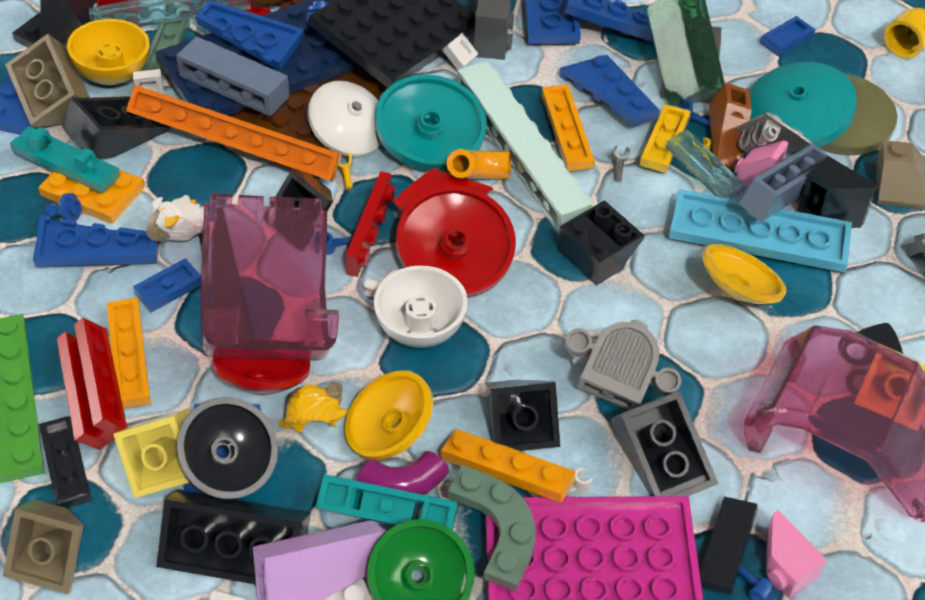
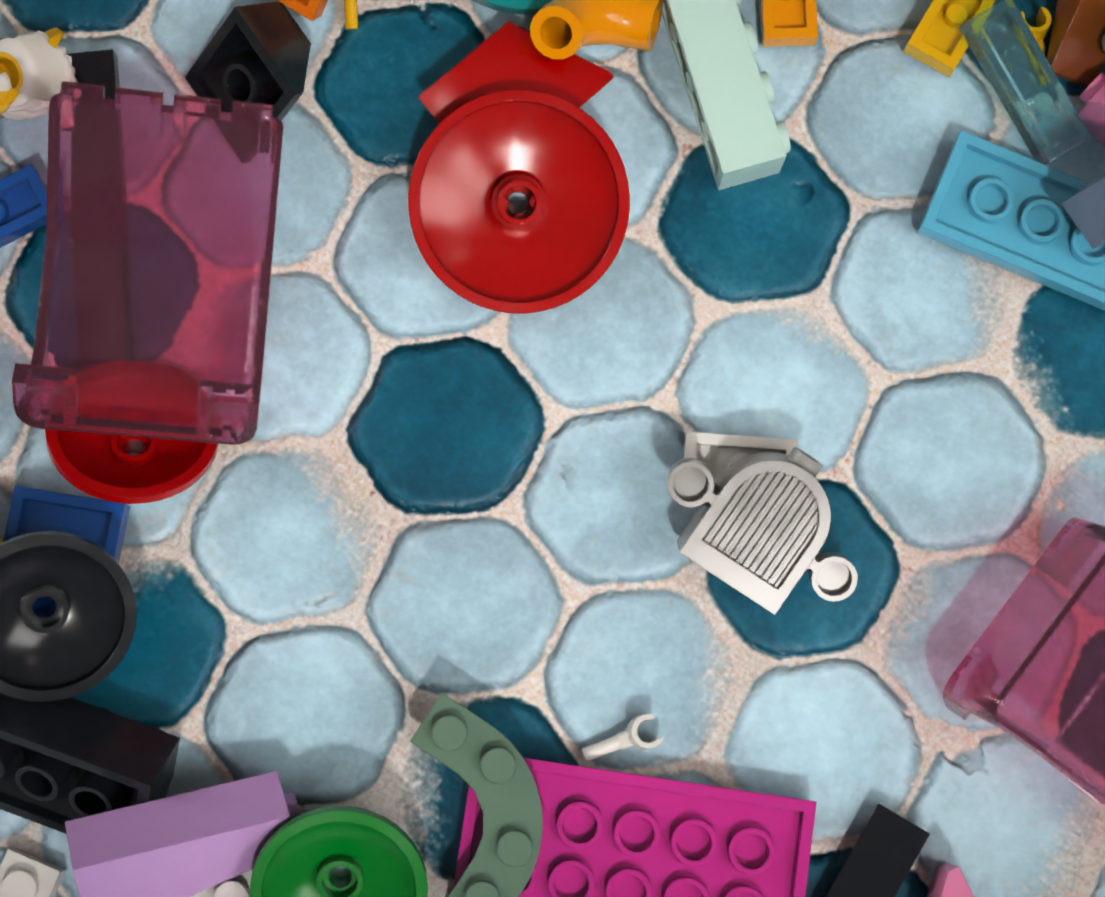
camera: 10 degrees right, 30 degrees up
yellow hair [279,381,348,433] -> none
blue hand [316,232,353,255] -> none
teal hinge [316,474,459,530] -> none
red plate [345,171,396,277] -> none
yellow dish [345,371,433,460] -> none
magenta cylinder [356,451,450,495] -> none
white hand [364,268,397,298] -> none
white piece [374,266,468,348] -> none
light orange plate [441,429,576,503] -> none
black slope [485,379,561,451] -> none
black slope [557,200,644,286] -> none
flat silver hand [611,145,630,182] -> none
black slope [611,391,719,497] -> none
yellow dish [702,244,787,305] -> none

